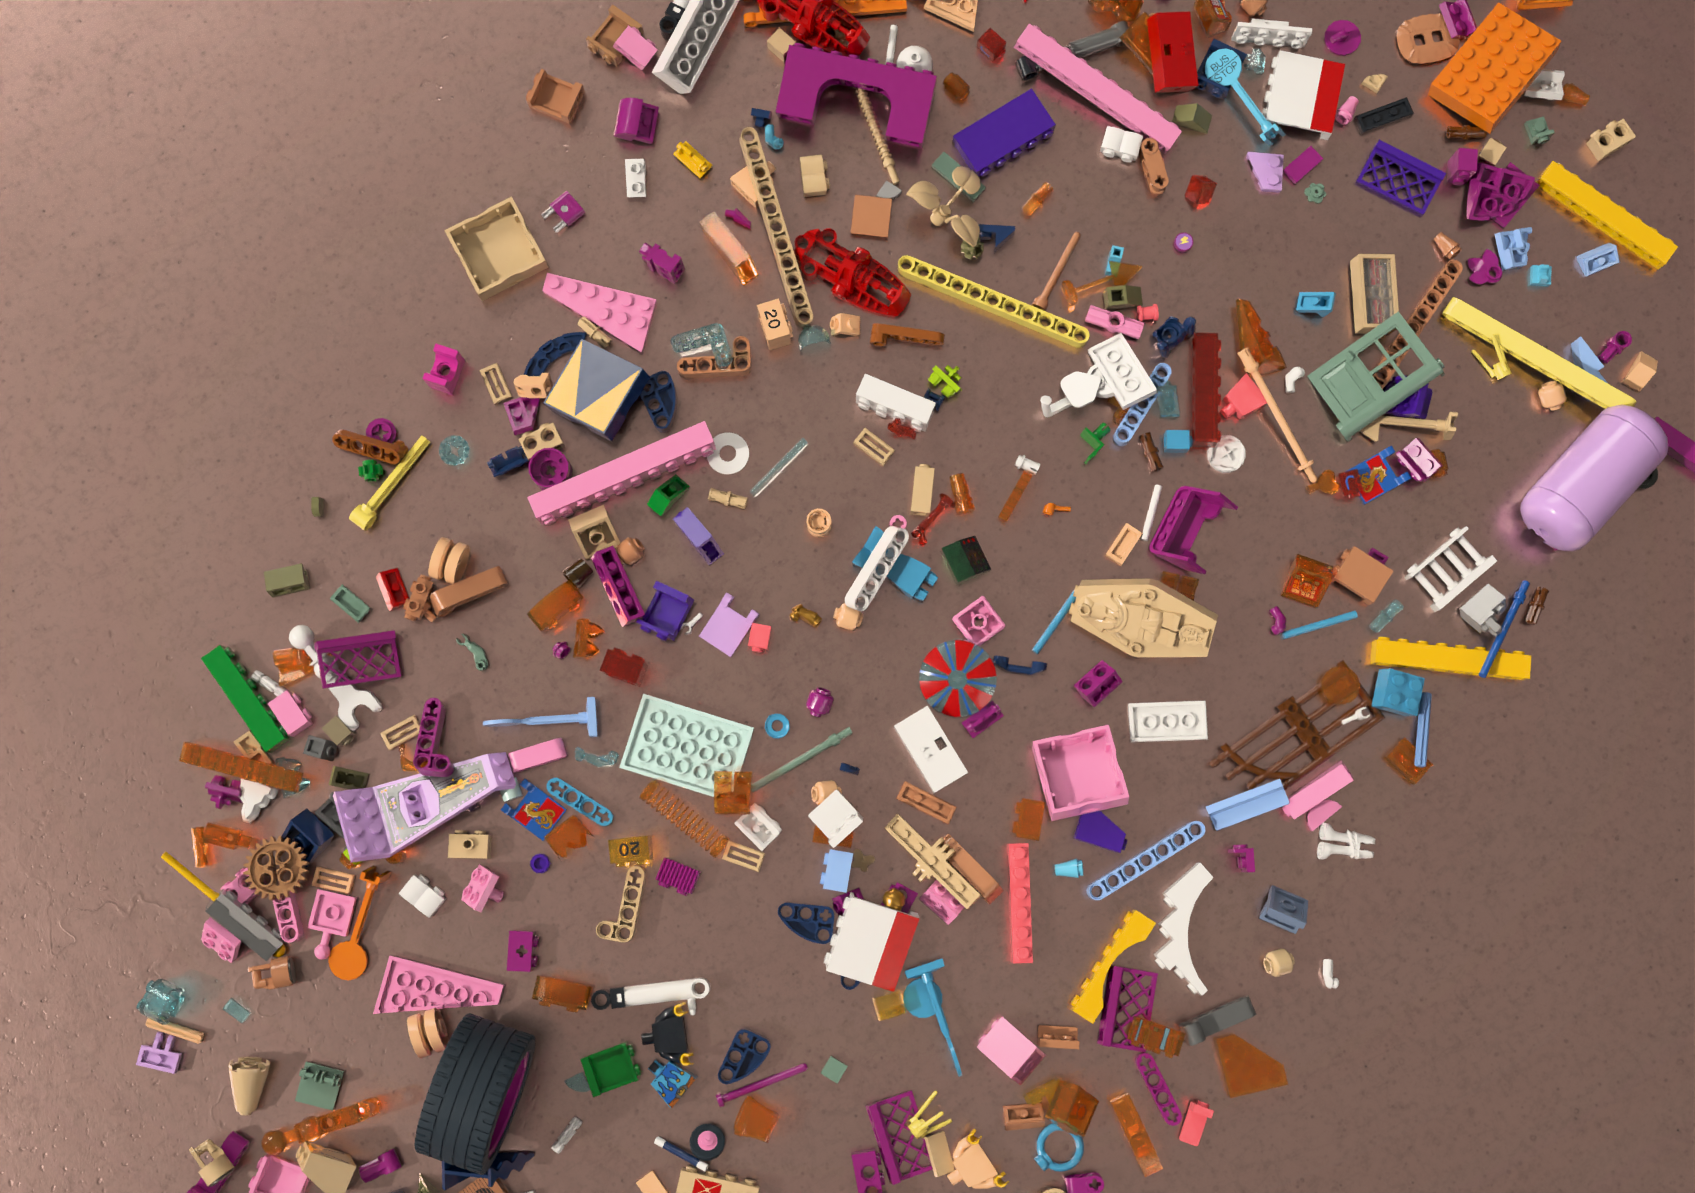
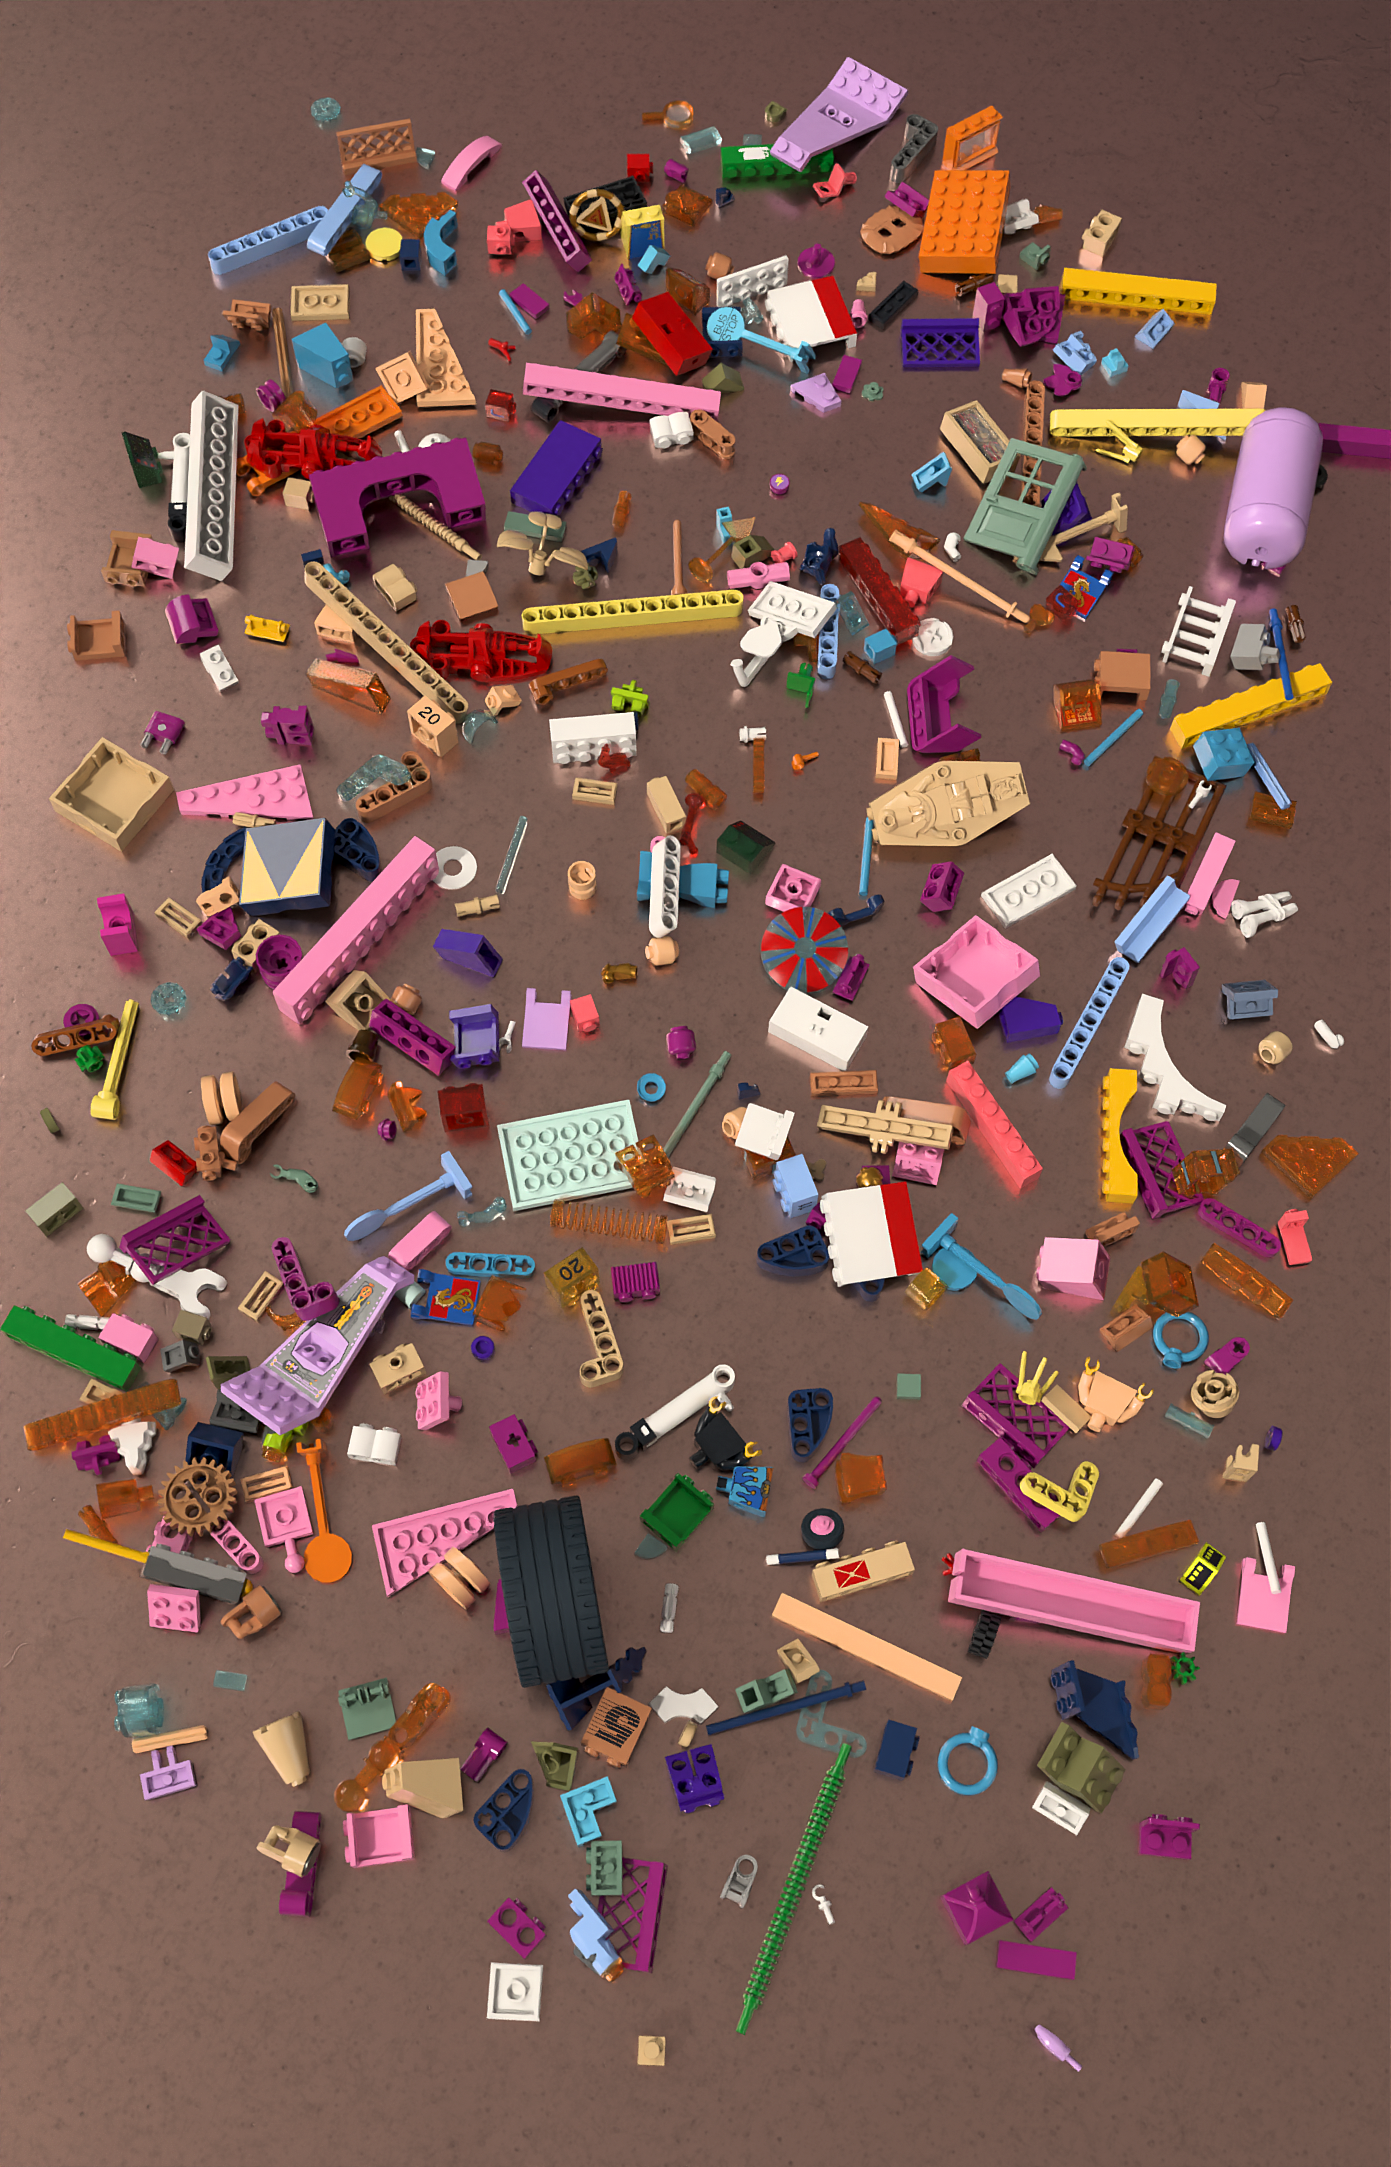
camera: 30 degrees left, 15 degrees down
green slope [647,474,690,516] -> none
clear red panel [1185,175,1217,204] -> none

